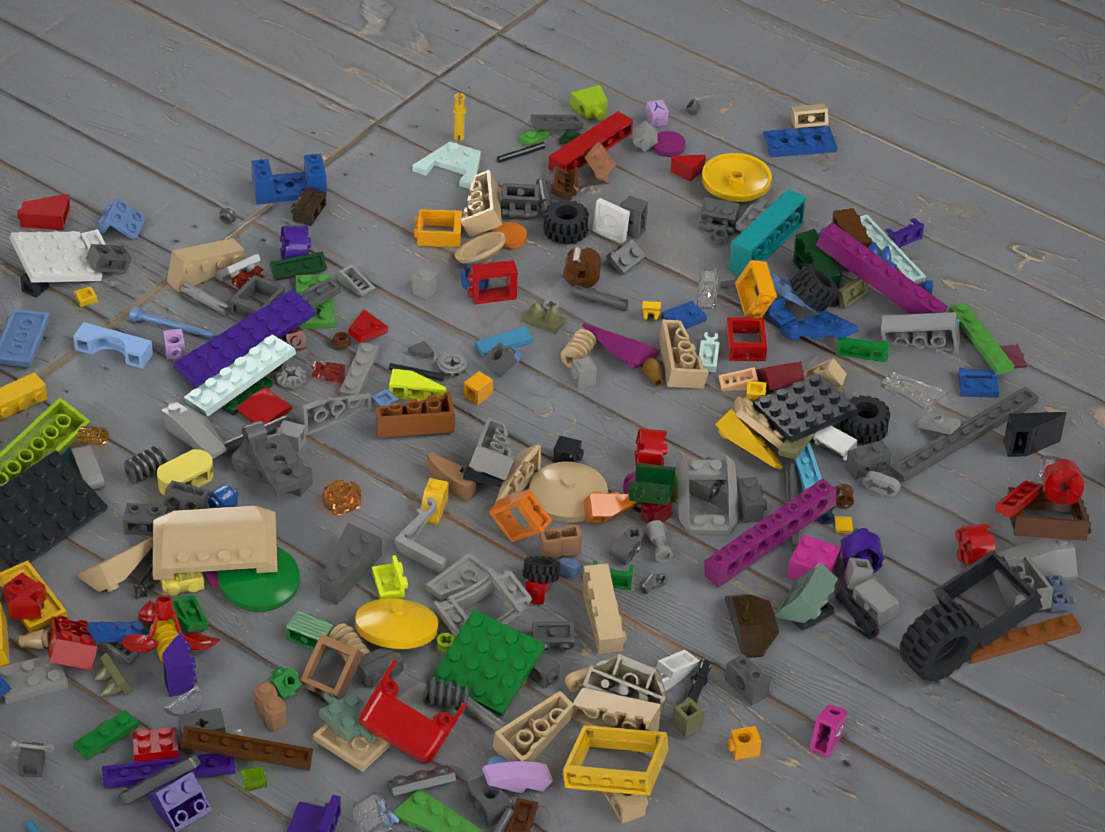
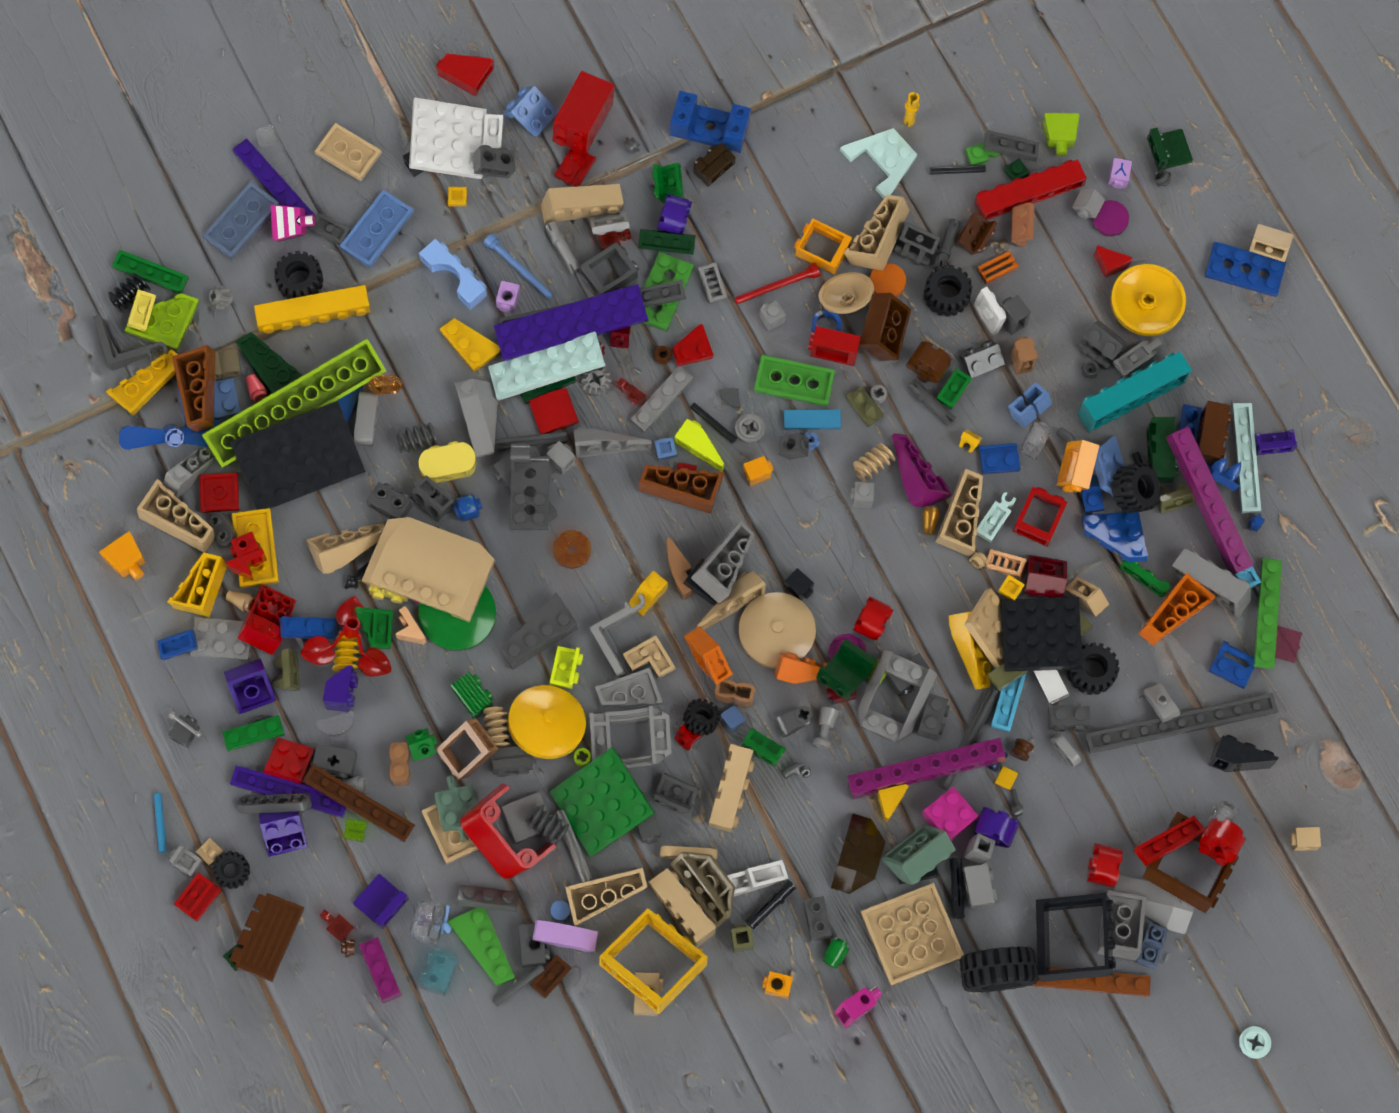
camera: 25 degrees right, 30 degrees up
none -> dark purple slope [224,658,276,714]
none -> light nougat slope [396,606,427,645]
none -> yellow wing [440,318,501,372]
none -> red brick [552,71,615,155]
none -> red plate [555,149,596,187]
none -> tan plate [623,635,676,679]
none -> green bracket [652,163,684,204]
none -> red piece [735,263,820,304]
none -> bright green plate [754,355,835,407]
none -> green brick [823,938,850,969]
none -> reddish brown brick [859,293,911,361]
none -> tan plate [860,883,964,986]
none -> yellow slope [877,784,909,822]
none -> green plate [936,368,972,410]
none -> tan plate [969,552,987,570]
none -> orange tile [977,251,1019,284]
none -> medium blue piece [1008,382,1052,429]
none -> medium nougat brick [1010,337,1038,374]
none -> orange wedge [1138,573,1216,646]
none -> dark green bracket [1147,128,1193,171]

